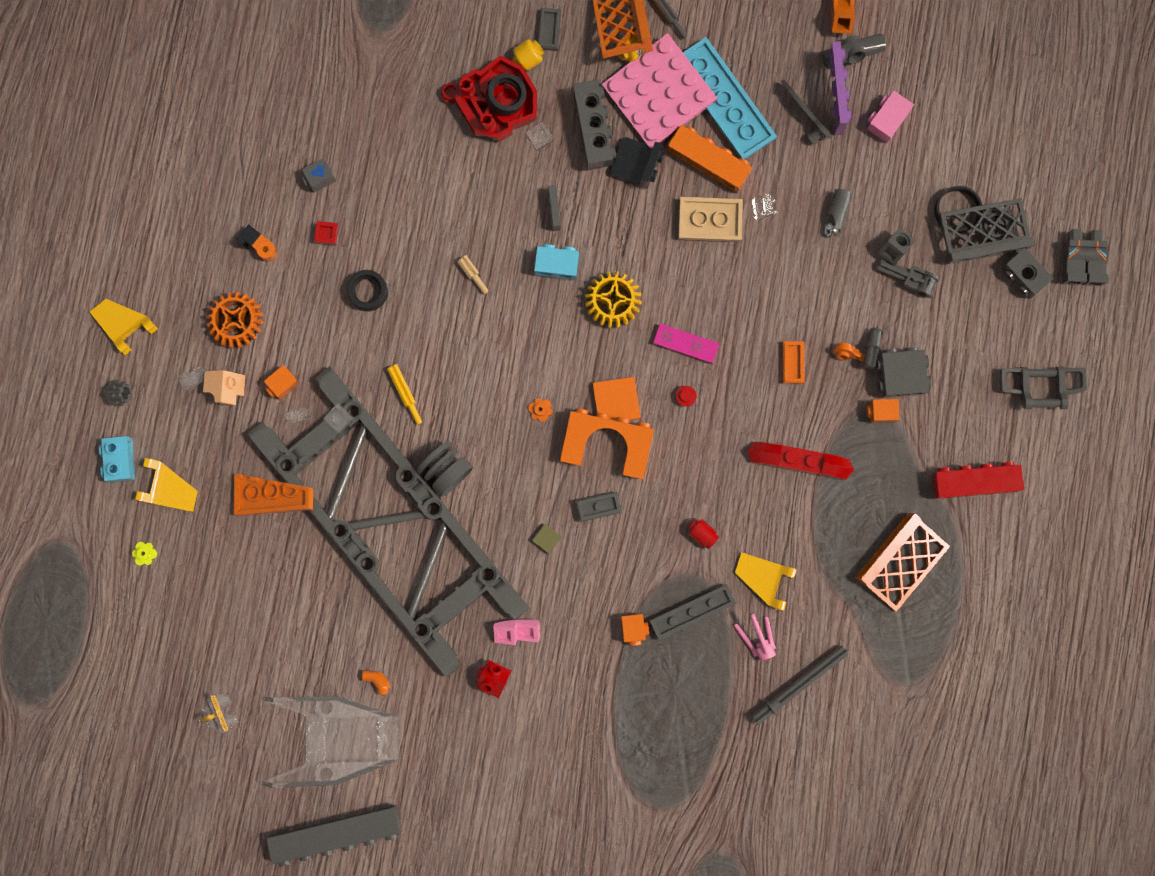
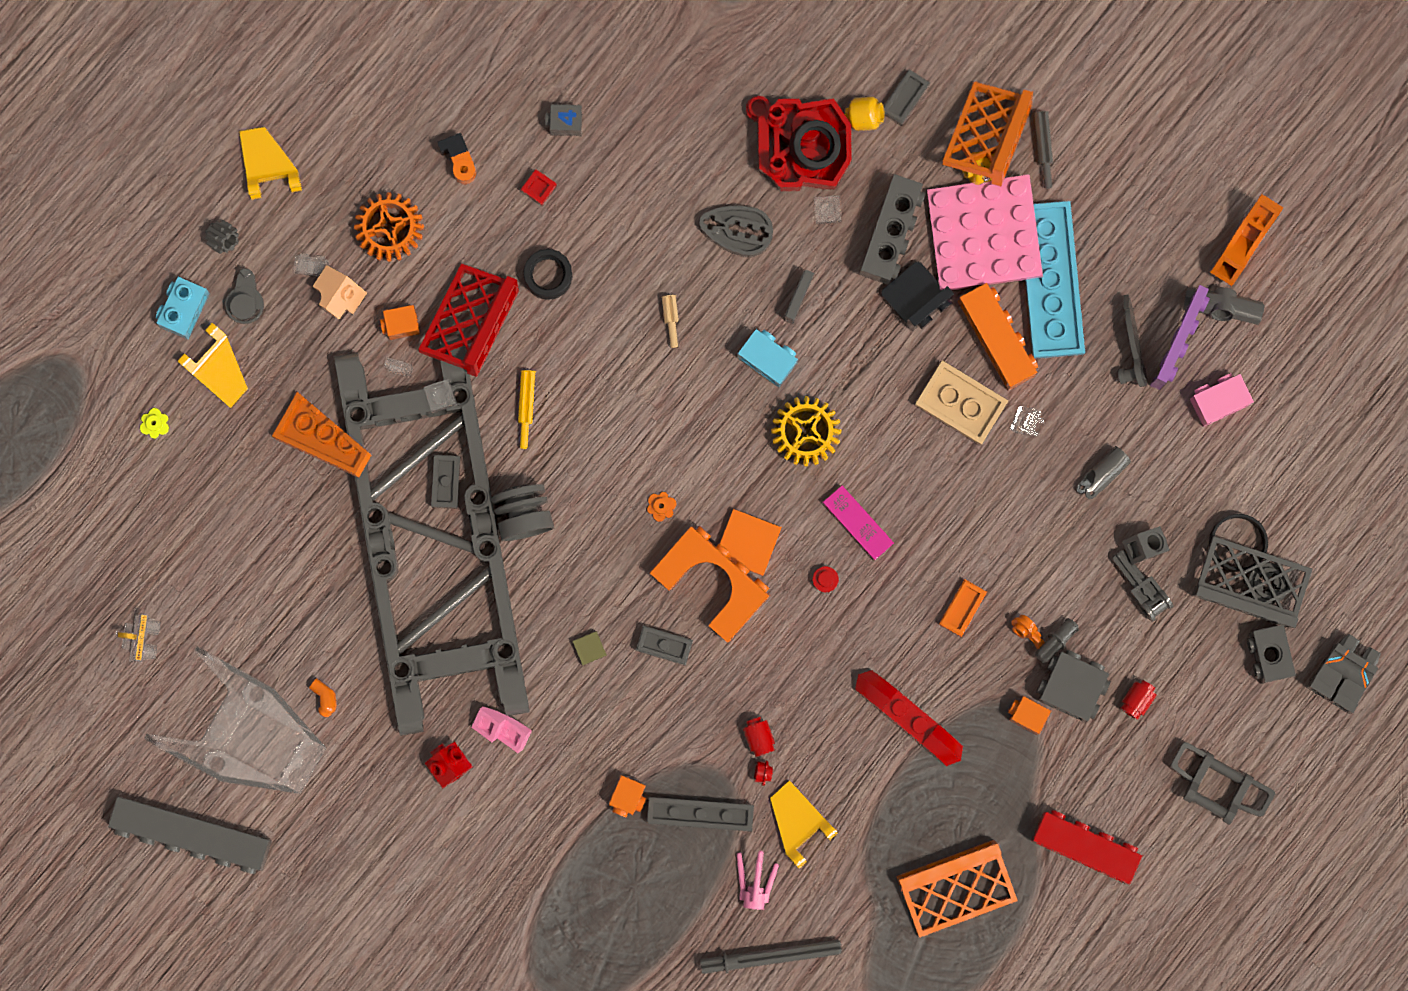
camera: 25 degrees right, 0 degrees up
none -> dark grey piece [225,268,264,324]
none -> red fence [418,263,519,377]
none -> dark grey plate [431,455,461,509]
none -> dark grey piece [699,206,773,257]
none -> red plate [754,760,773,786]
none -> red brick [1120,680,1157,720]

